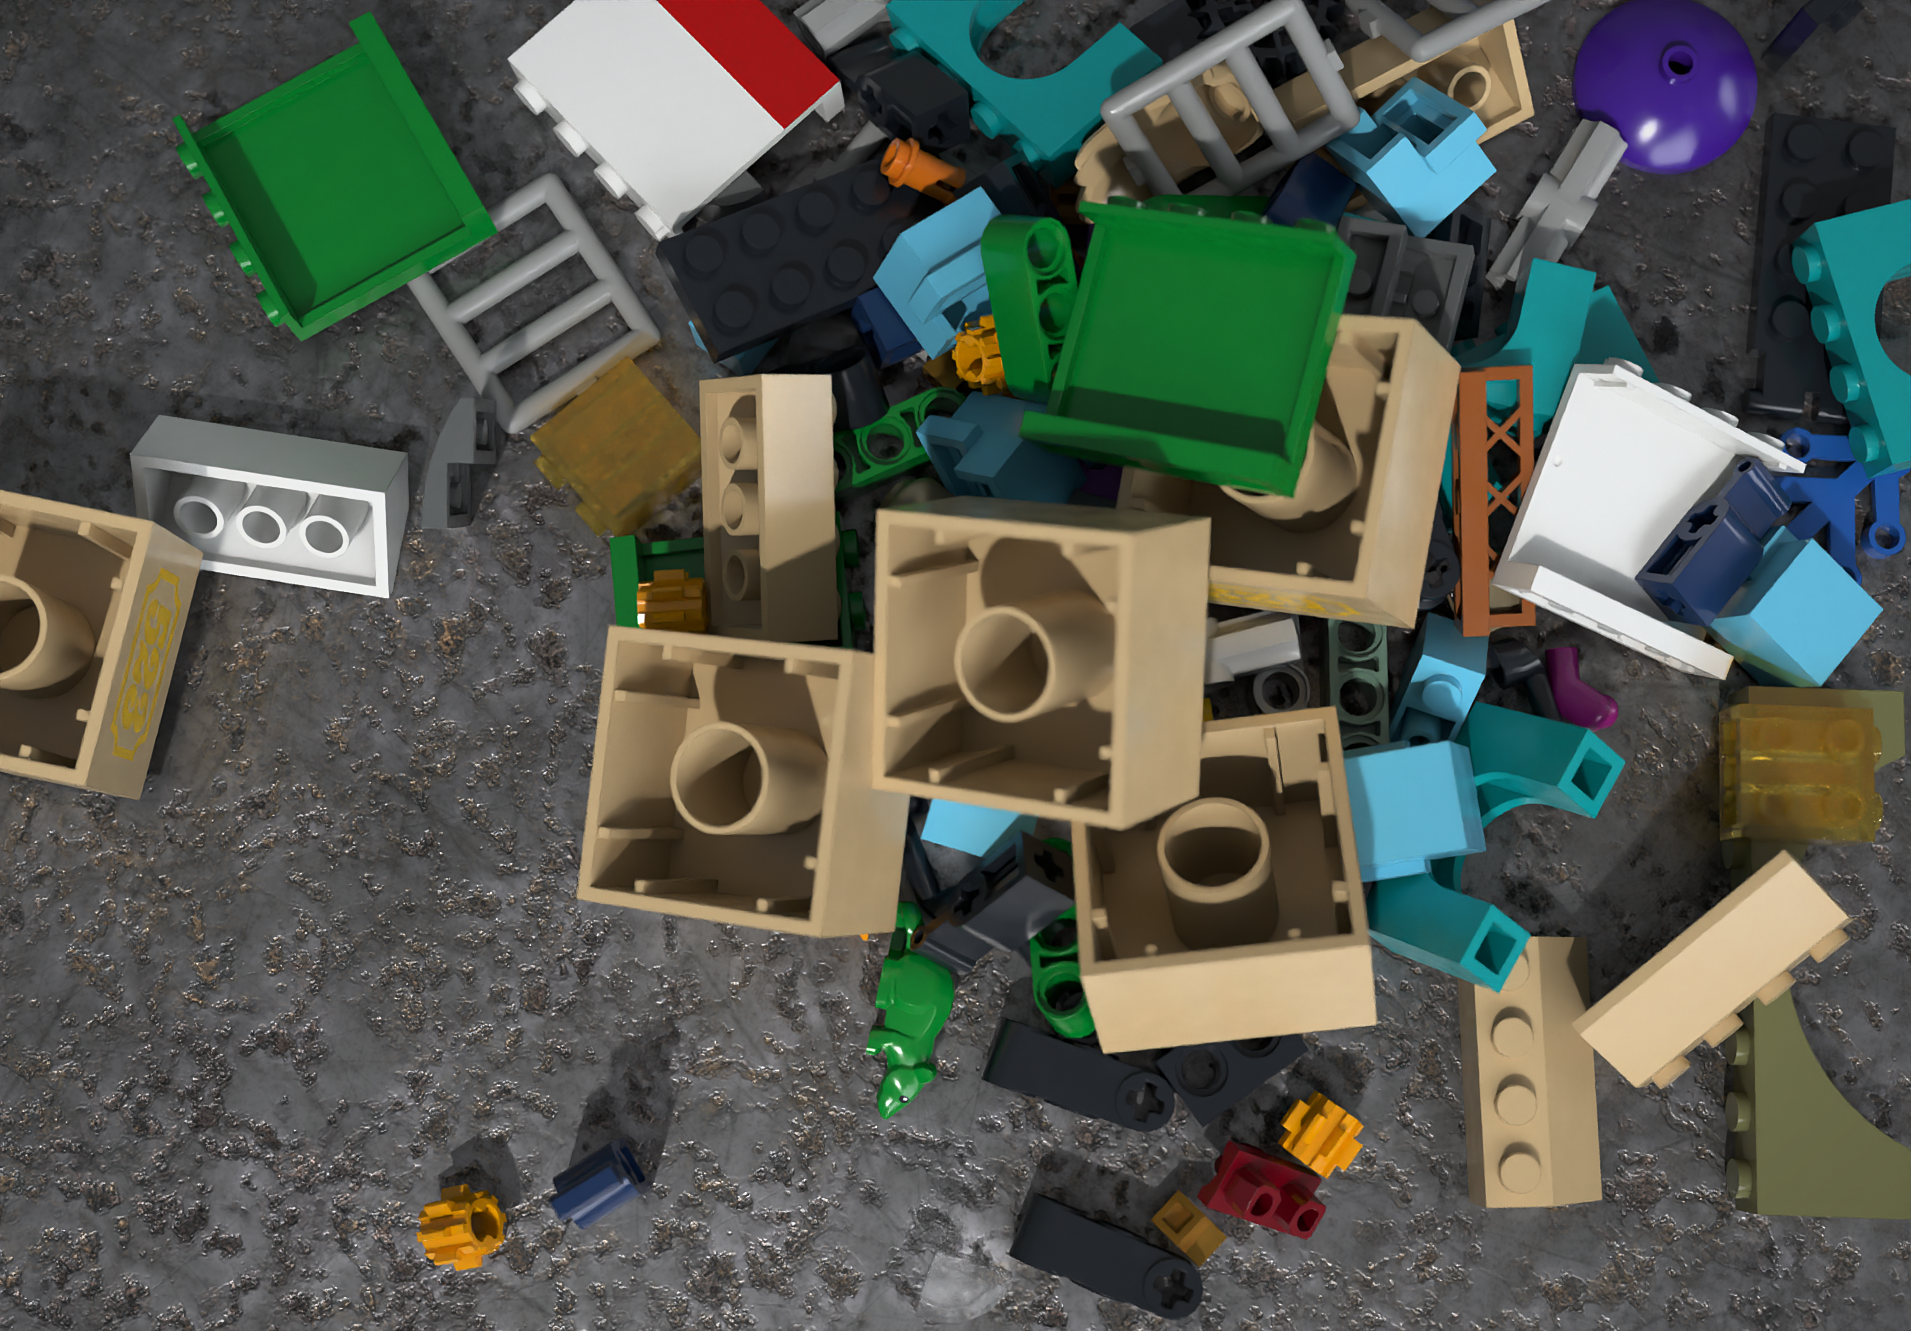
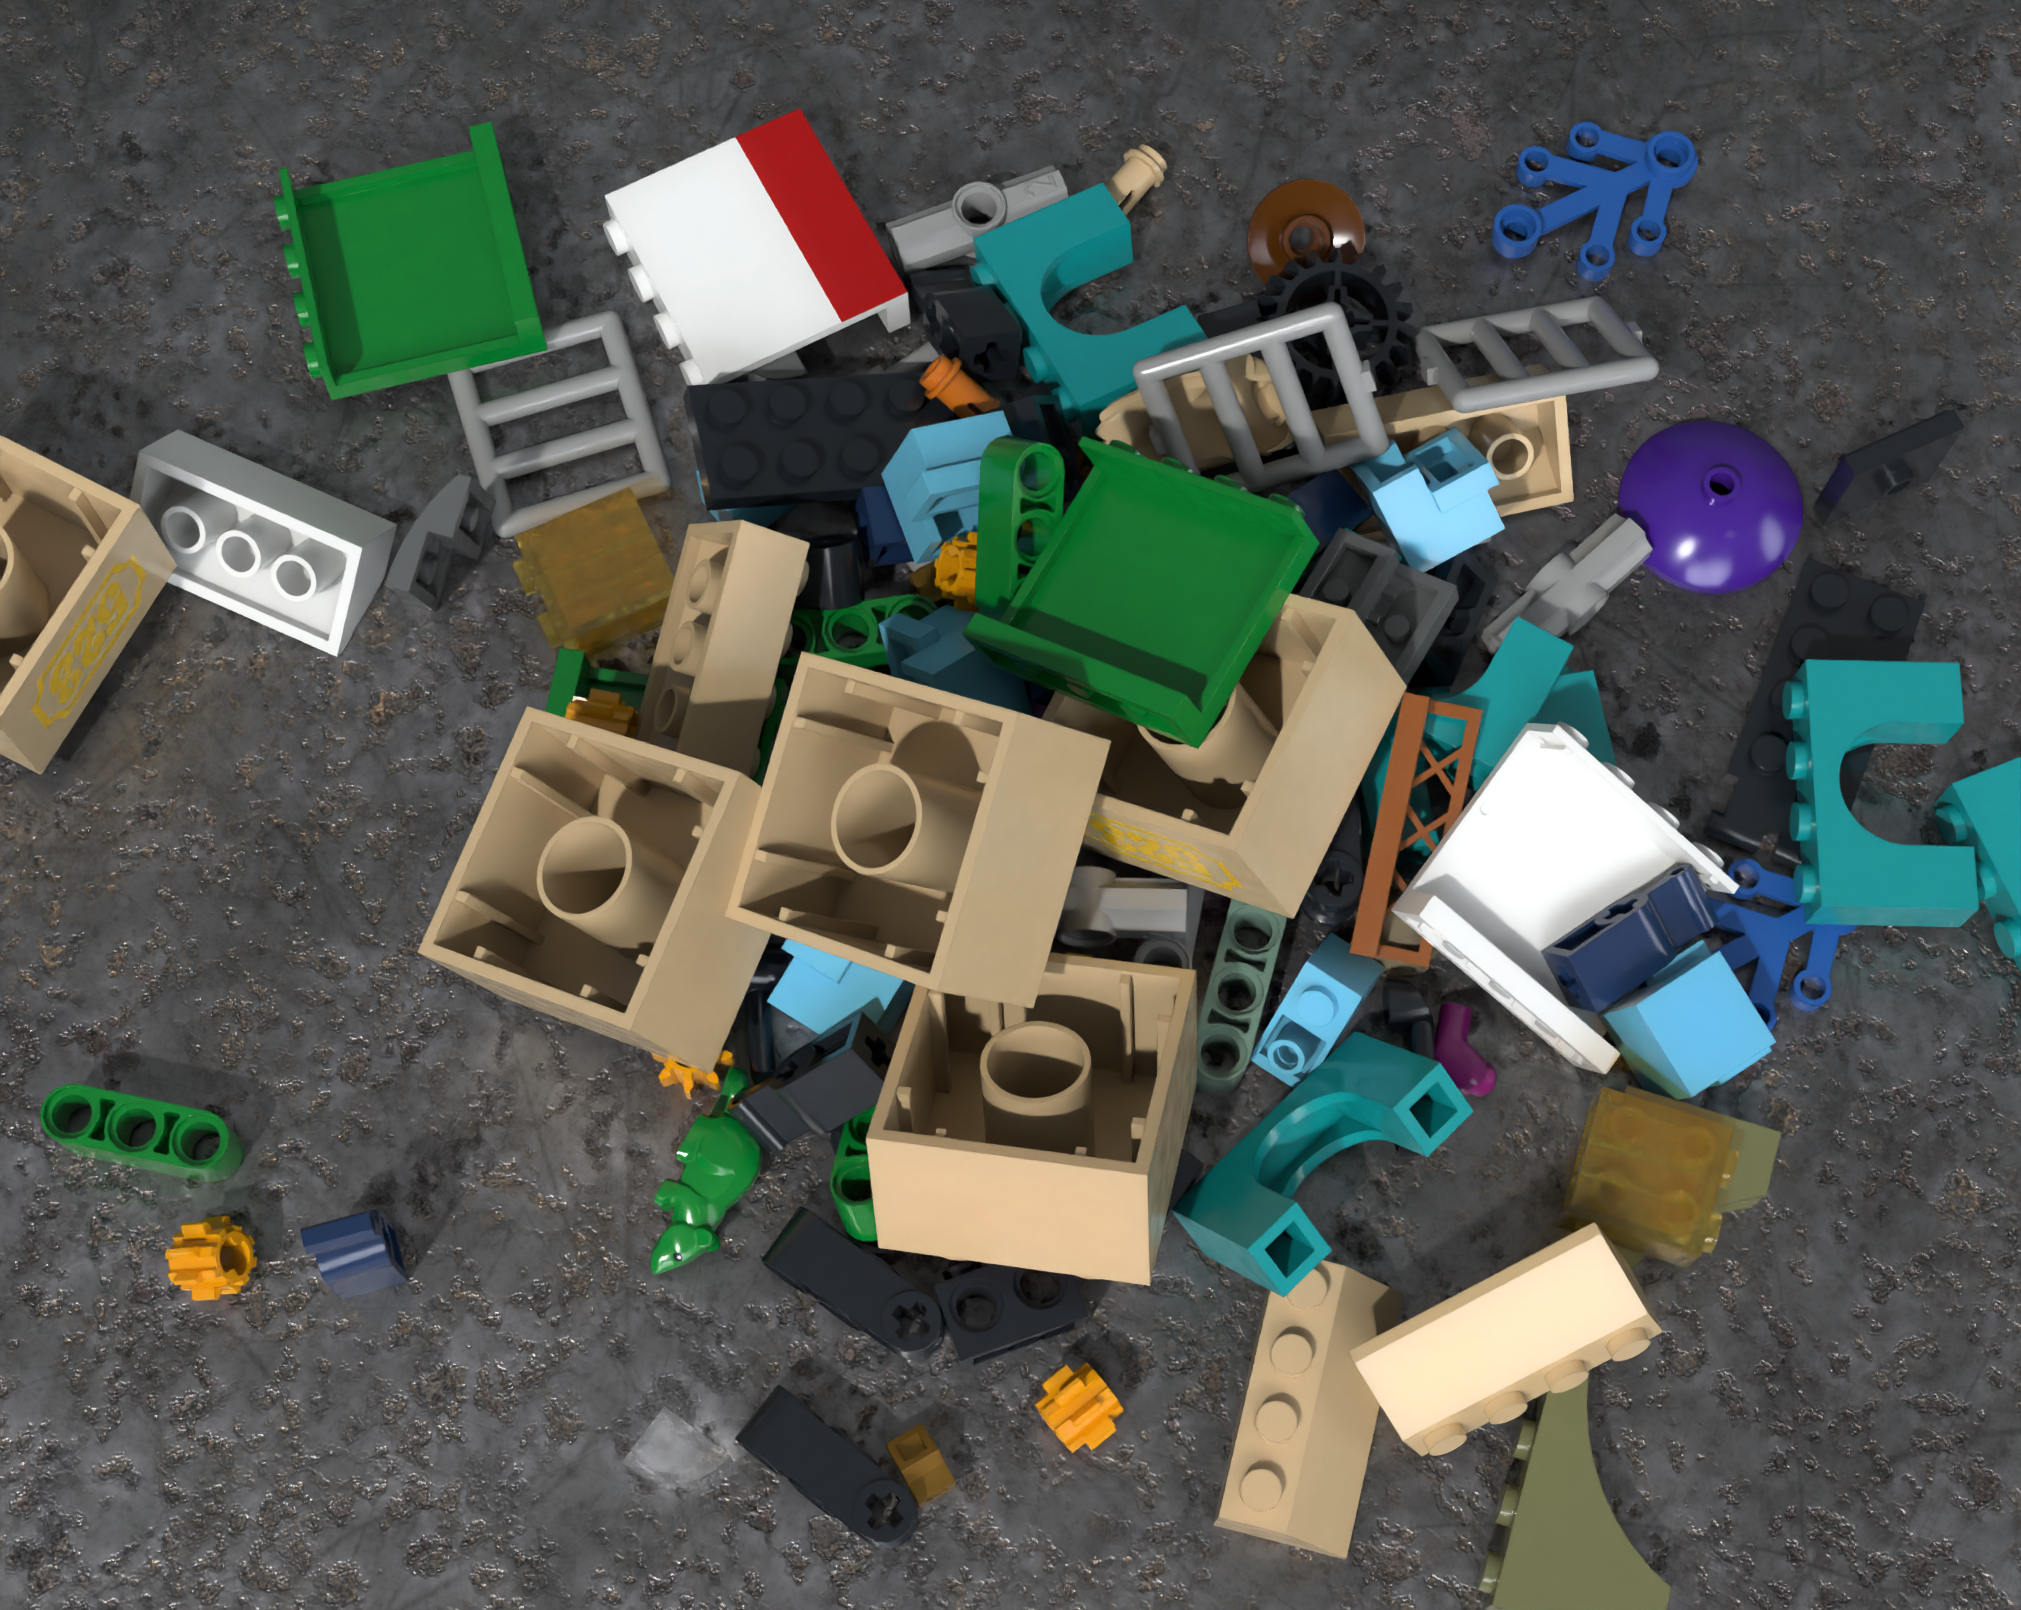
camera: 15 degrees right, 10 degrees down
dark red hips [1196,1140,1326,1240] -> none
medium azure plate [1342,741,1487,882] -> none
none -> green beam [40,1084,244,1182]

